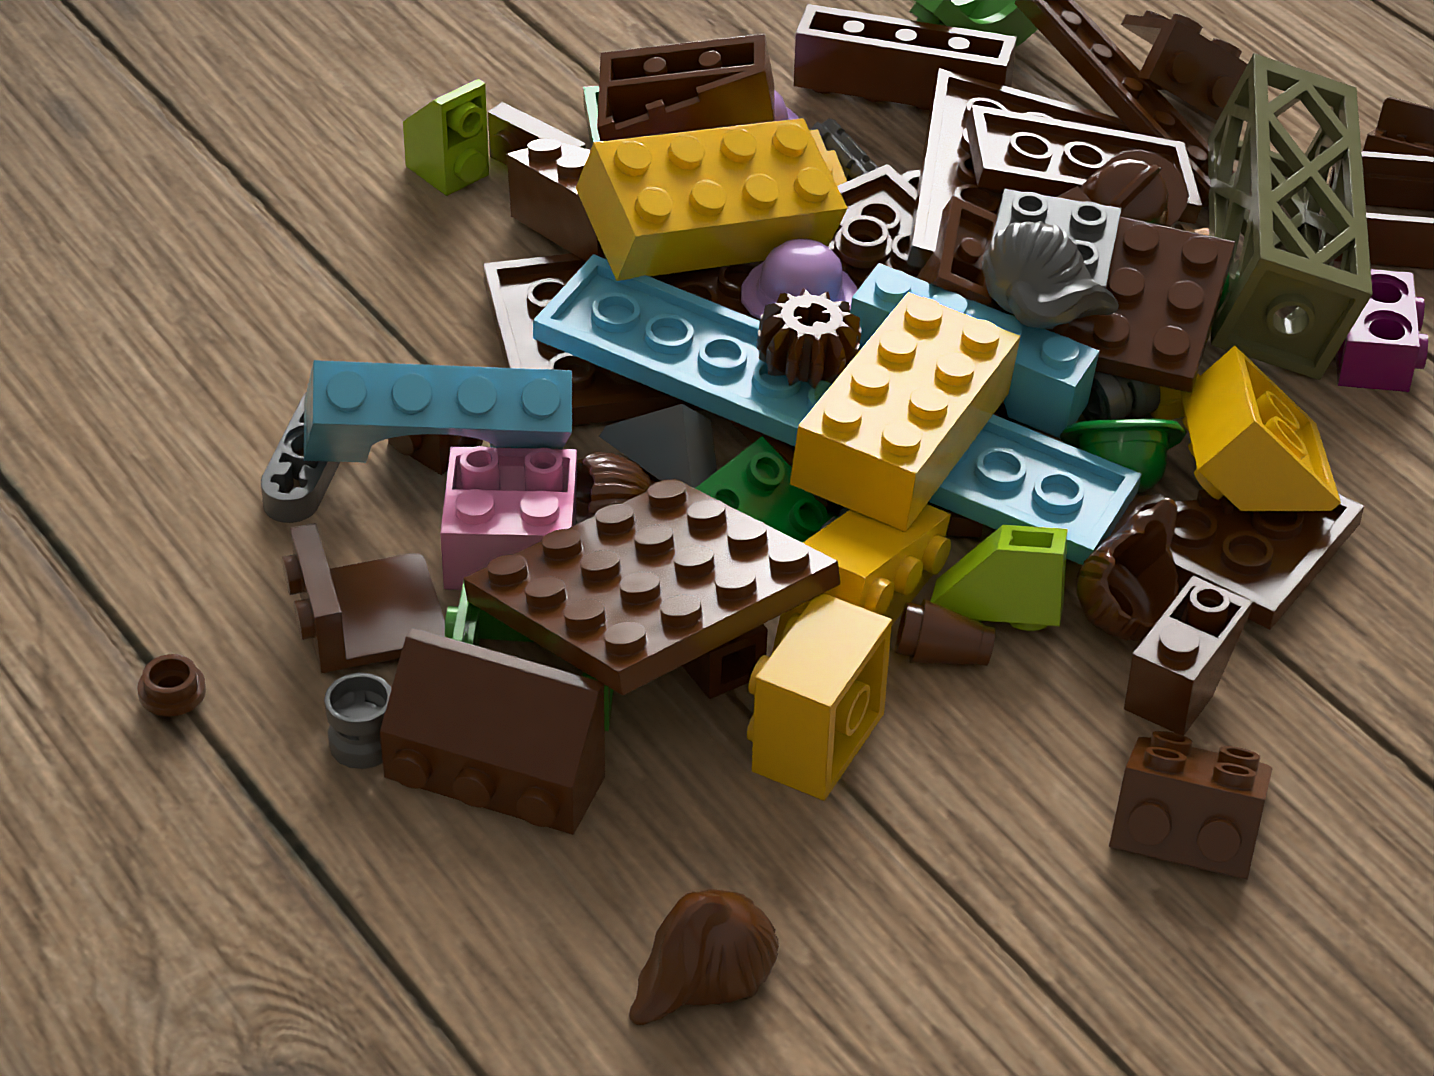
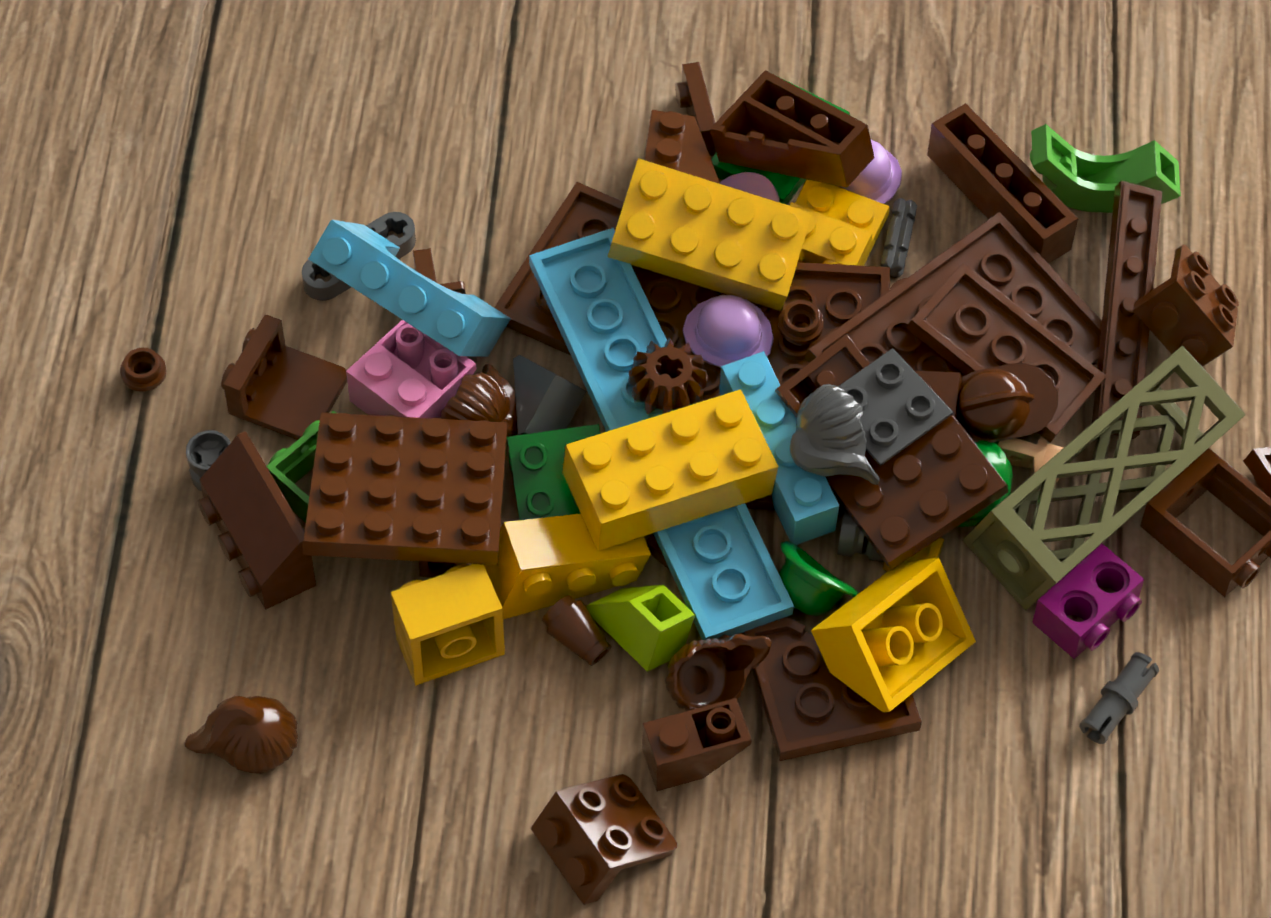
camera: 40 degrees right, 15 degrees up
lime slope [403,79,489,196] -> none

